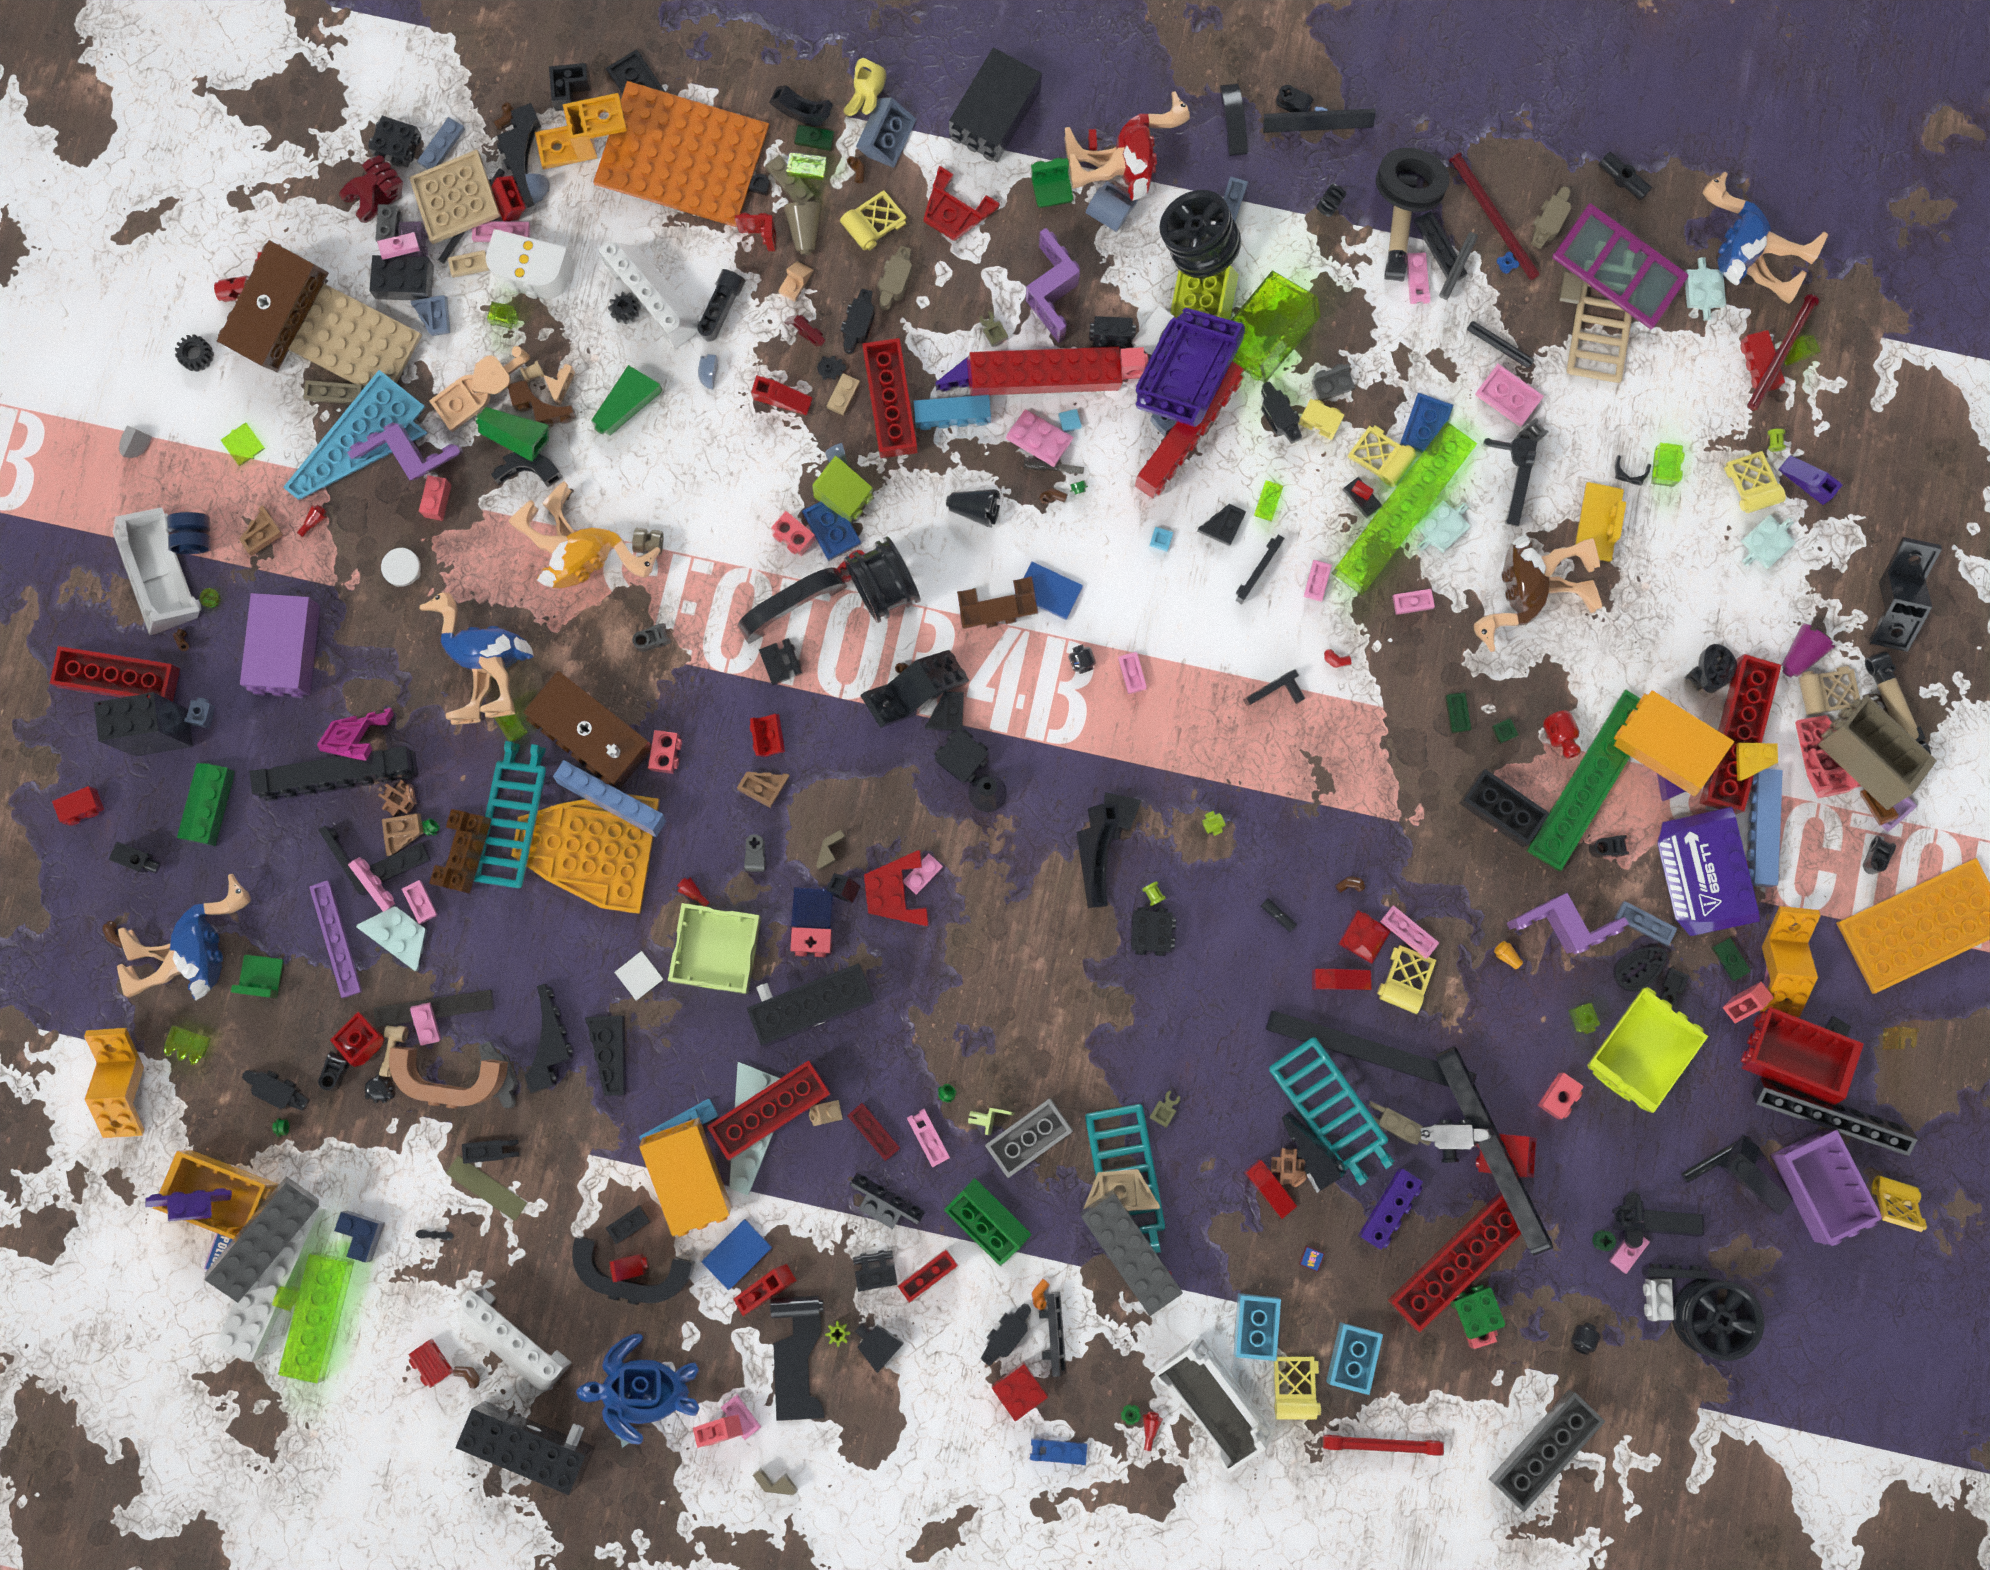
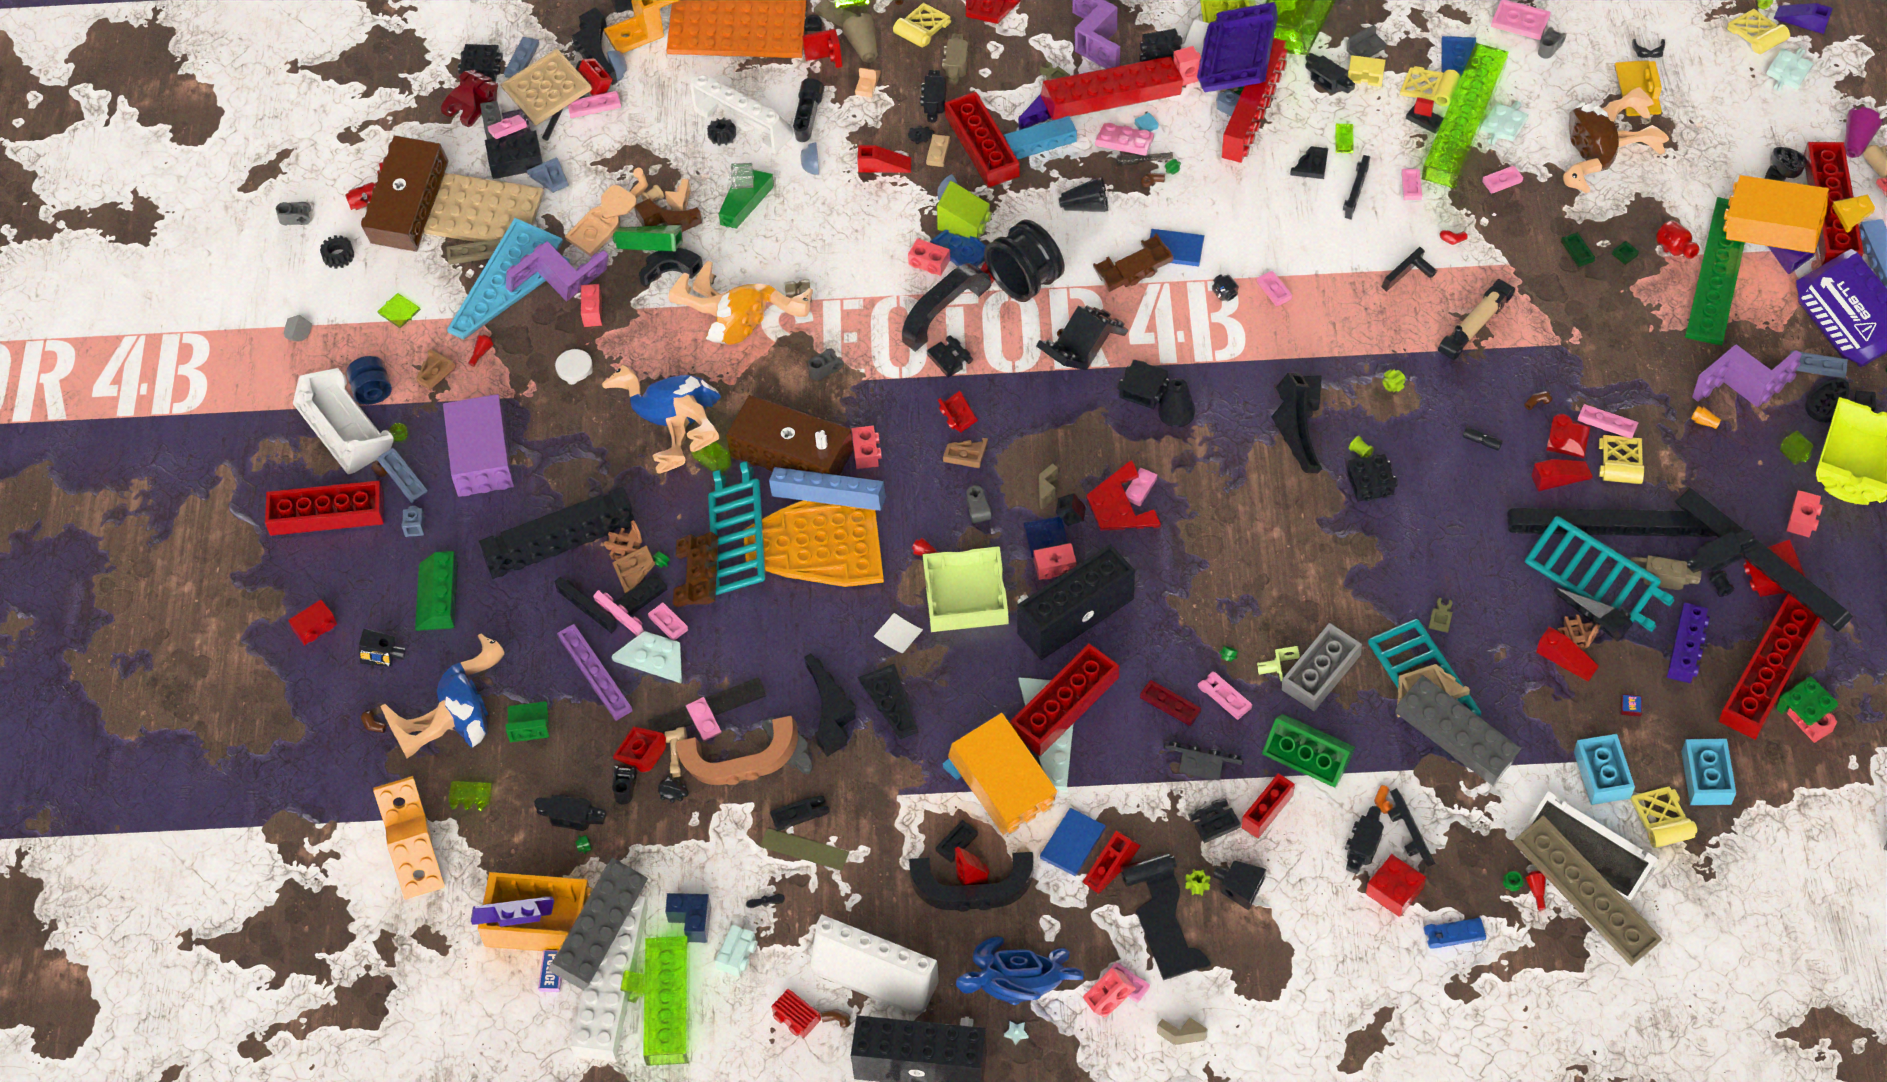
camera: 10 degrees left, 25 degrees down
black container [94,692,193,757] -> none
dark pink wing [317,708,394,760] -> none
tan plate [448,250,489,278] -> none
white brick [486,229,574,299] -> none
clear neon green brick [487,301,518,329] -> none
reddish brown arm [493,103,514,130] -> none
dark red wing [784,315,826,347] -> none
tan bracket [809,1100,843,1126] -> none
black wing [925,691,964,731] -> none
medium azure tile [1149,527,1173,552] -> none
red piece [1323,1435,1445,1456] -> none
black brick [1459,769,1550,847] -> none
black piece [1483,438,1538,527] -> none
black piece [1589,835,1630,858] -> none
clear neon green brick [1651,442,1685,487] -> none
none -> dark grey piece [275,202,311,226]
none -> sand blue plate [377,448,428,503]
none -> light aqua brick [715,925,758,977]
none -> clear brick [728,163,754,189]
none -> piece [1438,279,1515,360]
none -> dark tan plate [1513,815,1663,967]

